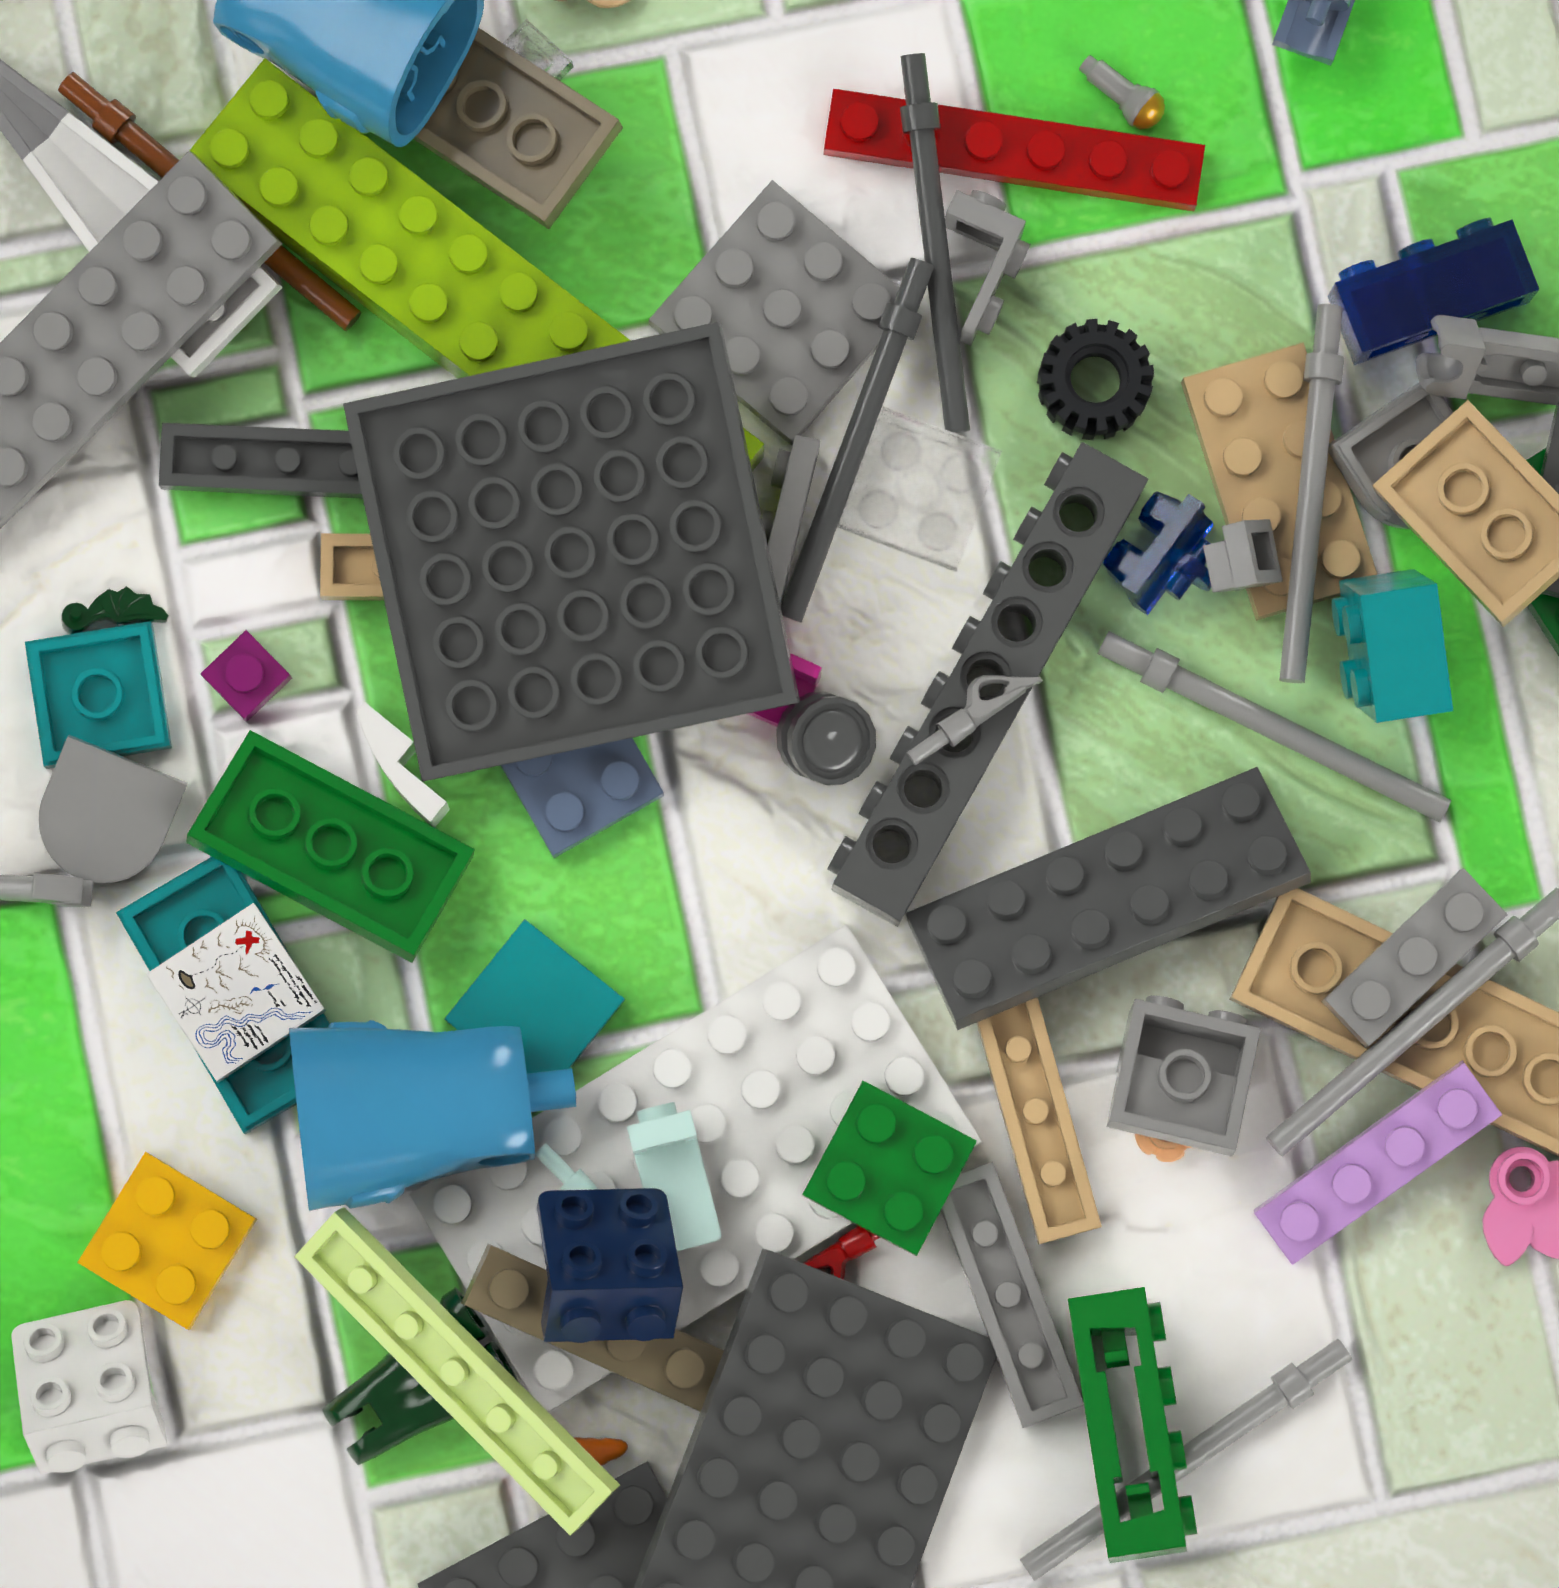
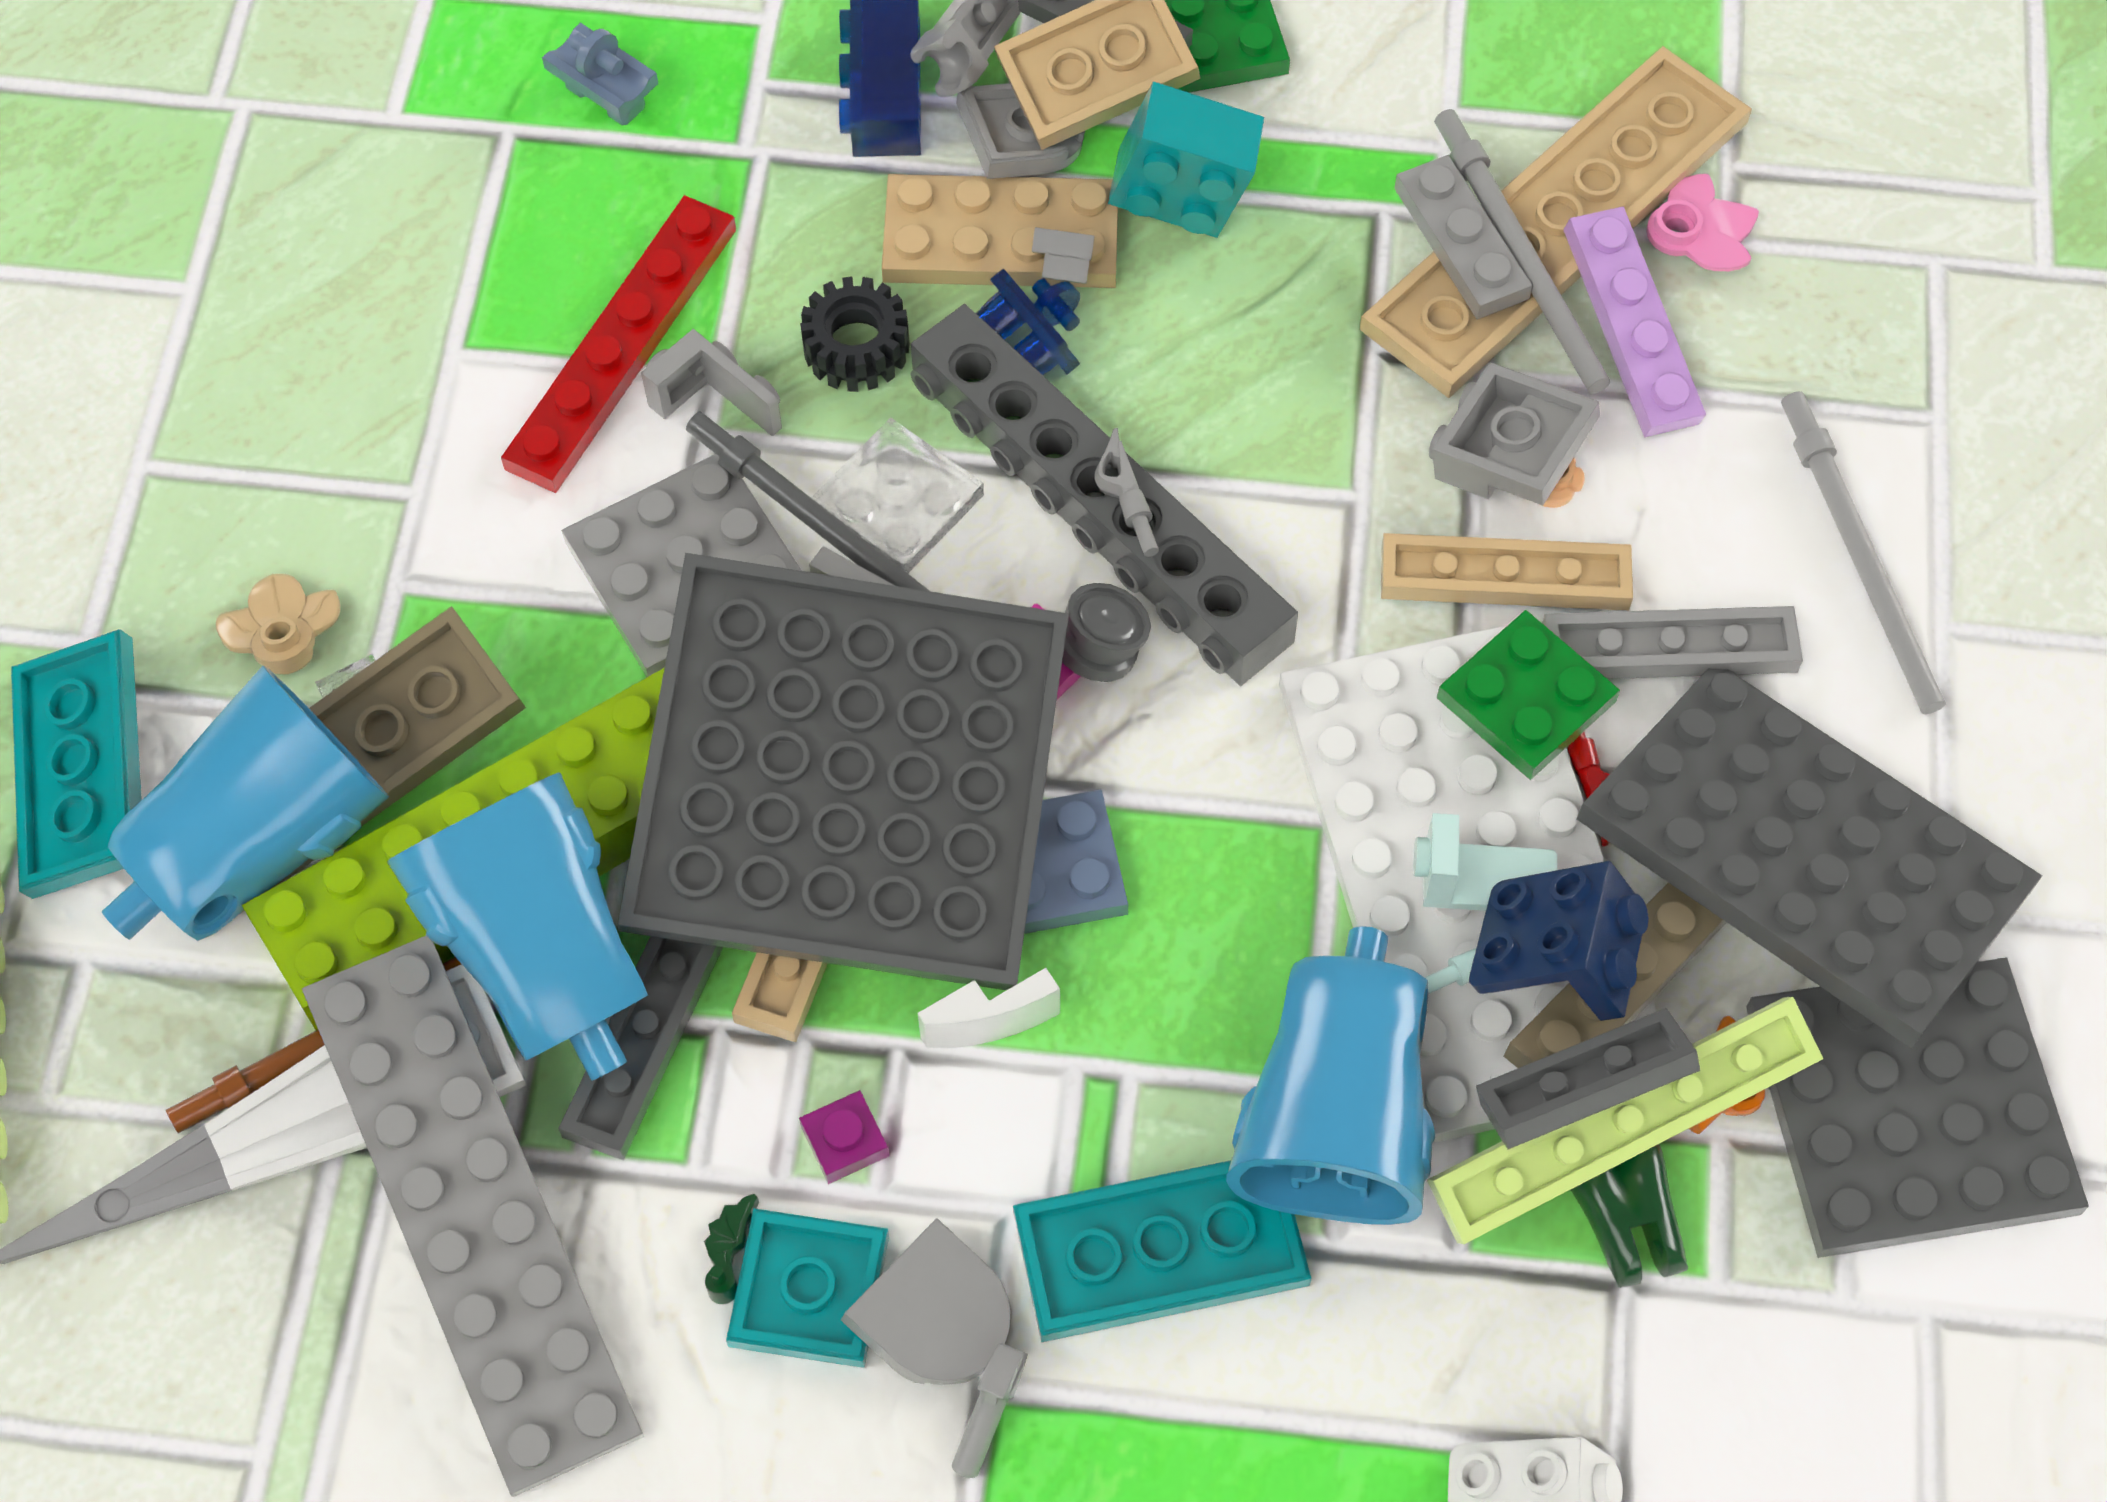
camera: 65 degrees left, 20 degrees down
yellow plate [77,1152,257,1330] -> none
white tile [146,903,326,1083] -> none
green plate [186,730,475,963] -> none
teal tile [444,919,625,1073] -> none
dark grey bar [900,53,970,434] -> none
dark grey plate [906,767,1311,1031] -> none
green brick [1068,1287,1198,1563] -> none
light grey piece [1079,55,1165,130] -> none
light grey bar [1097,631,1451,822] -> none
light grey bar [1279,304,1344,683] -> none
none -> dark azure torso [387,772,648,1081]
none -> dark grey plate [1476,1008,1700,1150]

